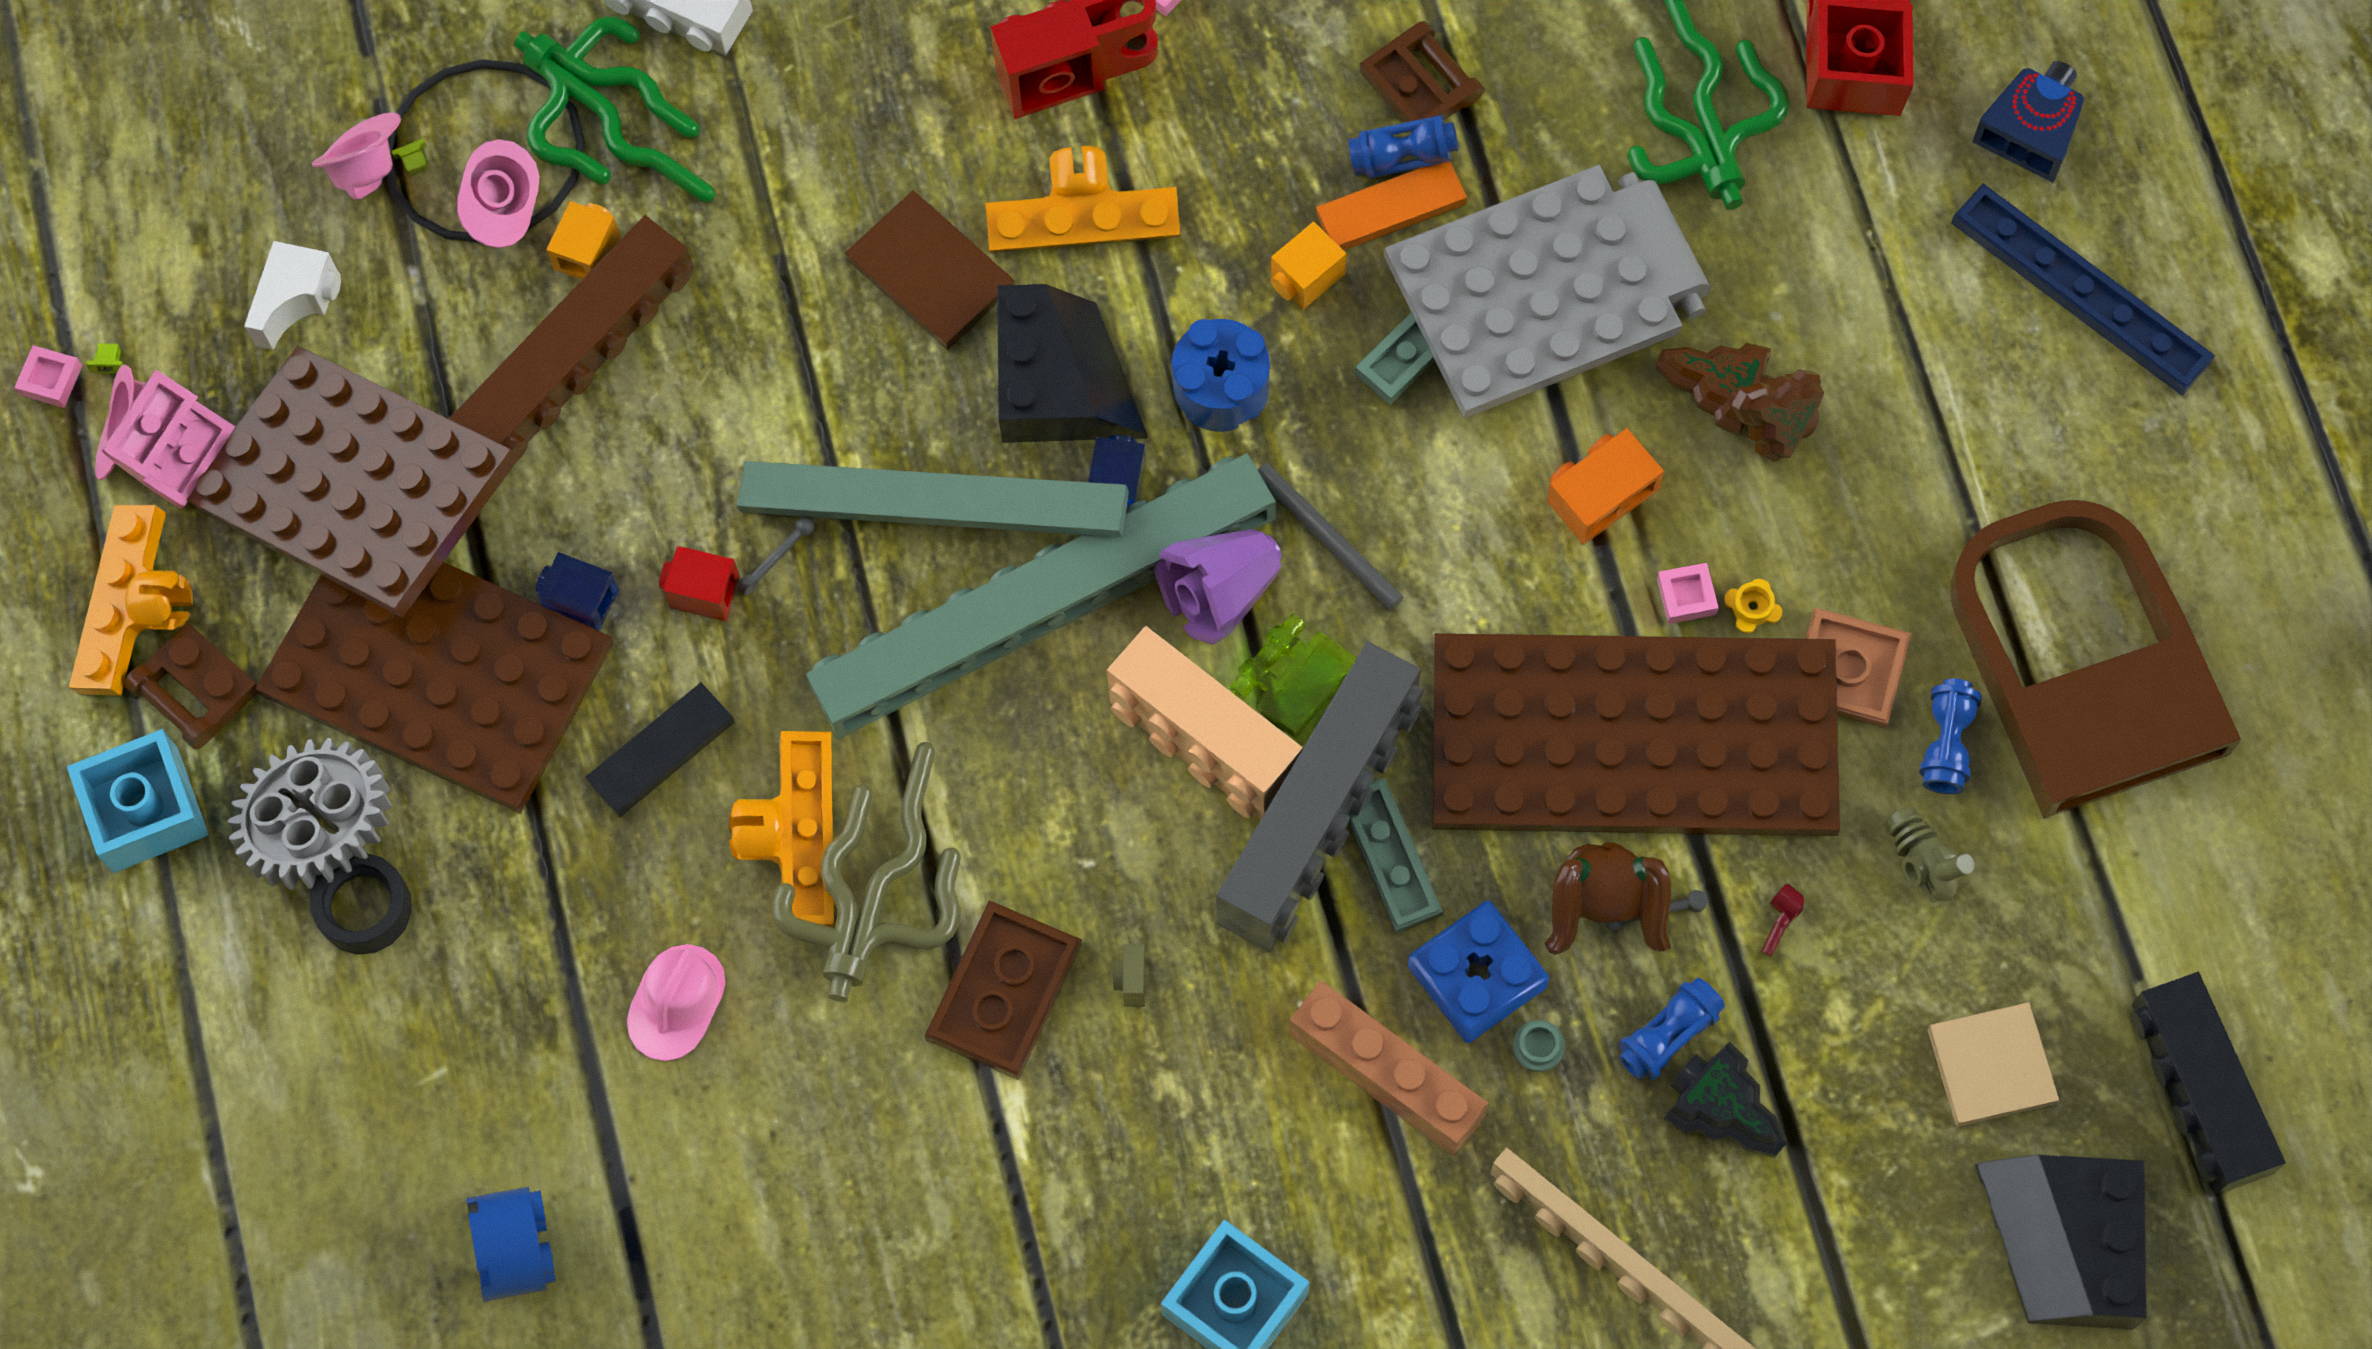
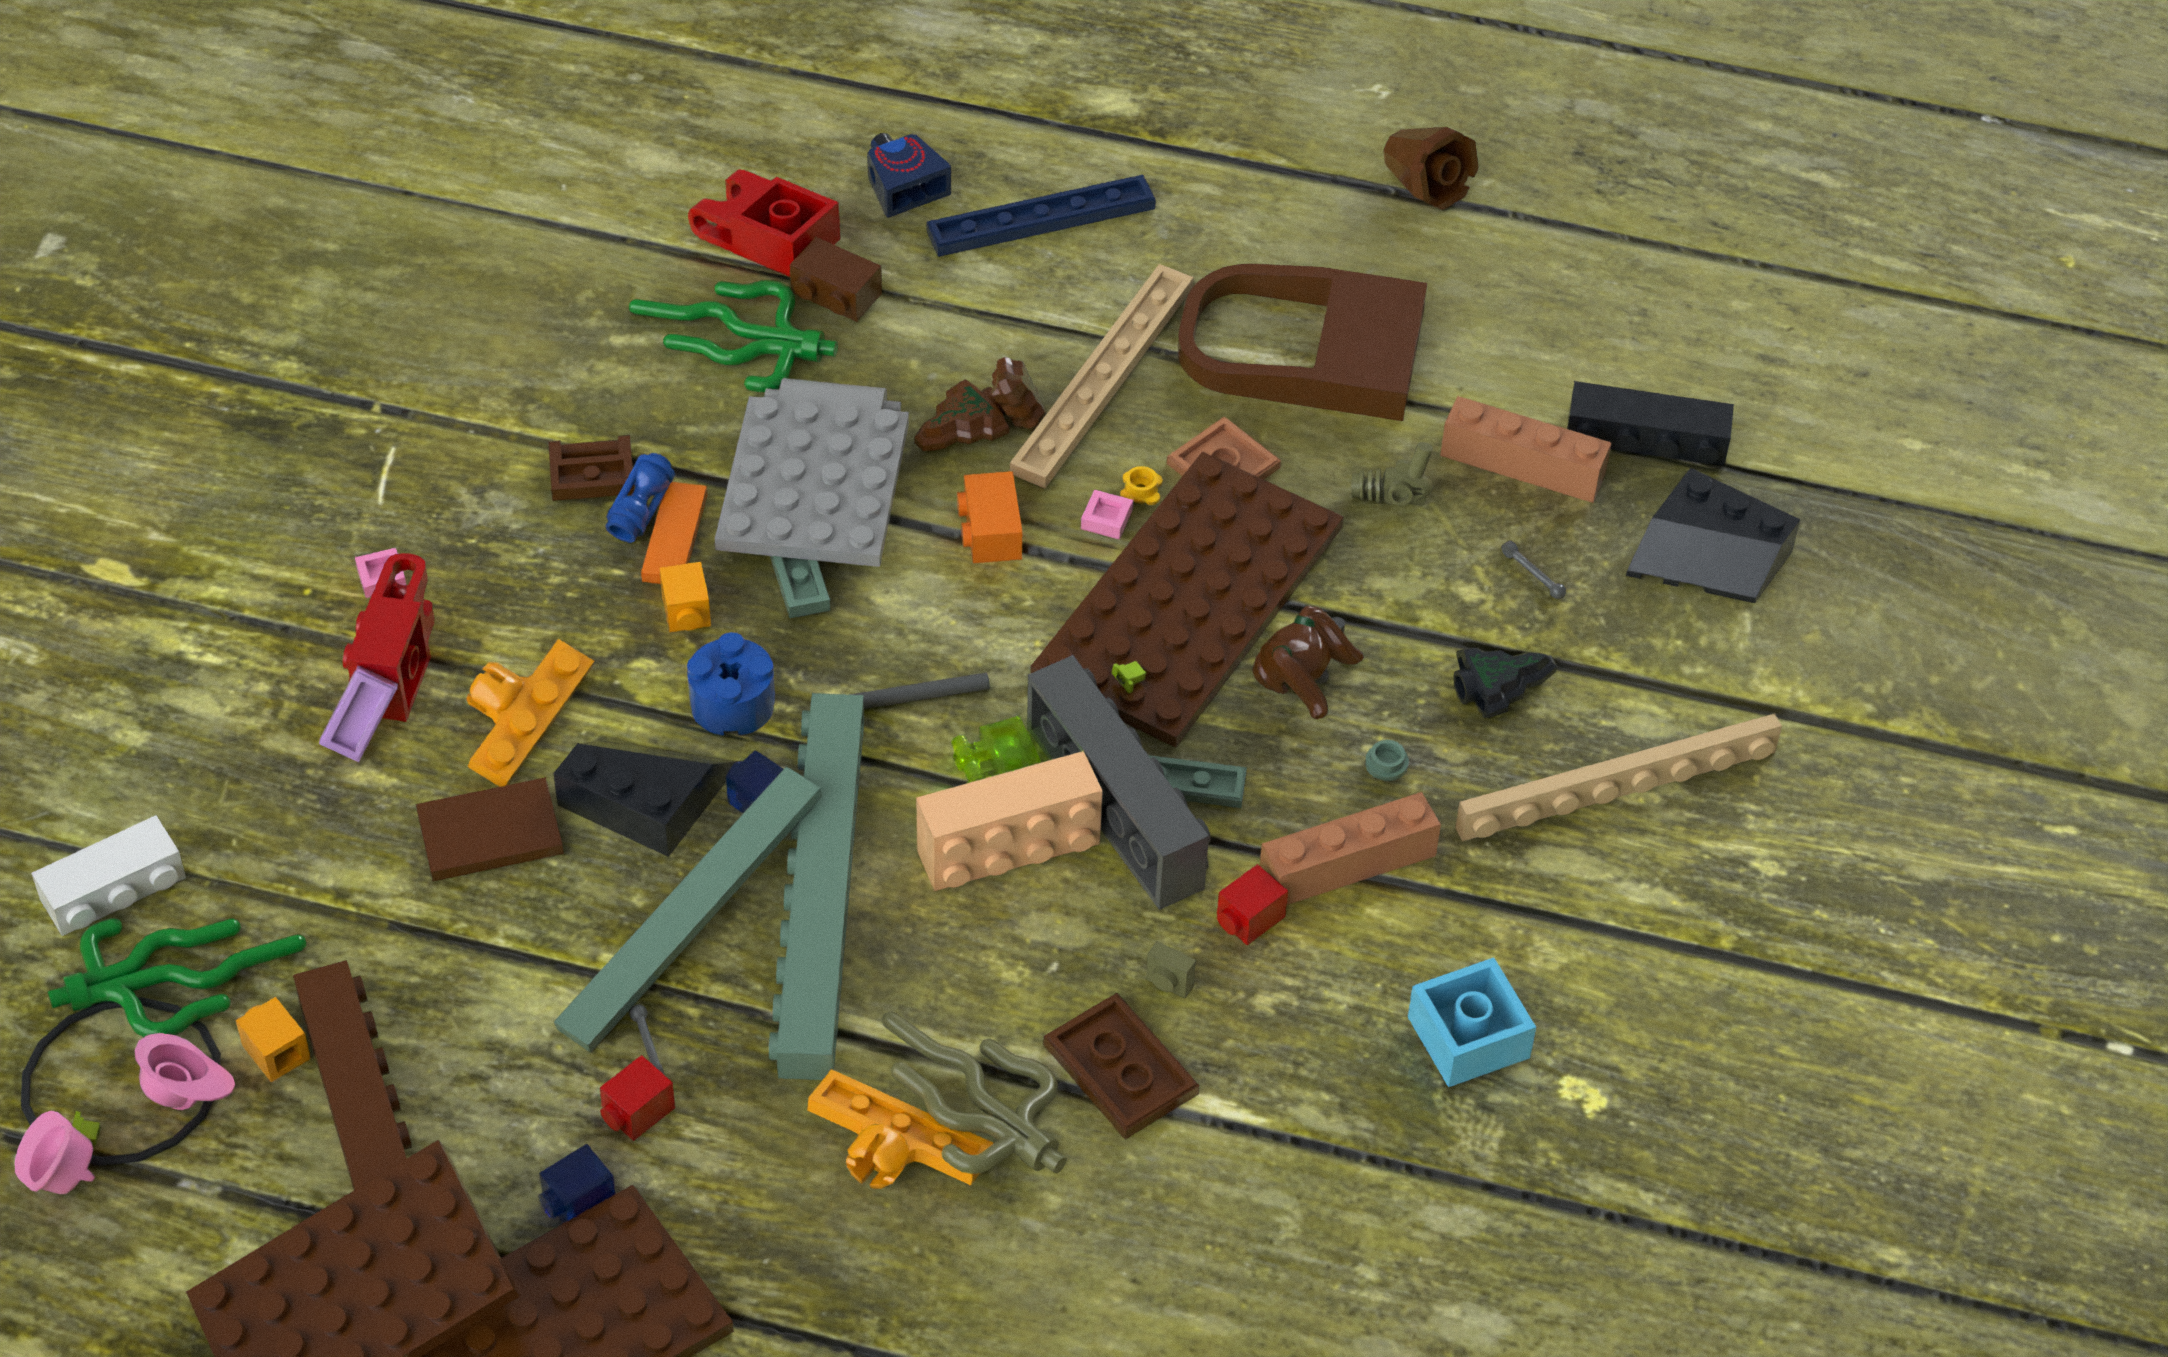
camera: 65 degrees left, 20 degrees down
white arch [244,241,341,350] -> none
black tile [585,682,735,818] -> none
bright pink piece [627,944,726,1061] -> none
medium lavender cone [1154,529,1281,645] -> none
blue brick [1408,900,1549,1043] -> none
blue piece [1619,977,1725,1080] -> none
dark red hand [1760,884,1804,957] -> none
blue piece [1919,678,1982,794] -> none
tan tile [1927,1002,2059,1127] -> none
none -> lavender tile [319,665,398,762]
none -> reddish brown brick [790,237,882,322]
none -> tan plate [1010,264,1194,488]
none -> lime piece [1112,661,1146,693]
none -> red brick [1216,864,1288,945]
none -> nougat brick [1440,396,1611,503]
none -> dark grey hinge [1501,540,1566,599]

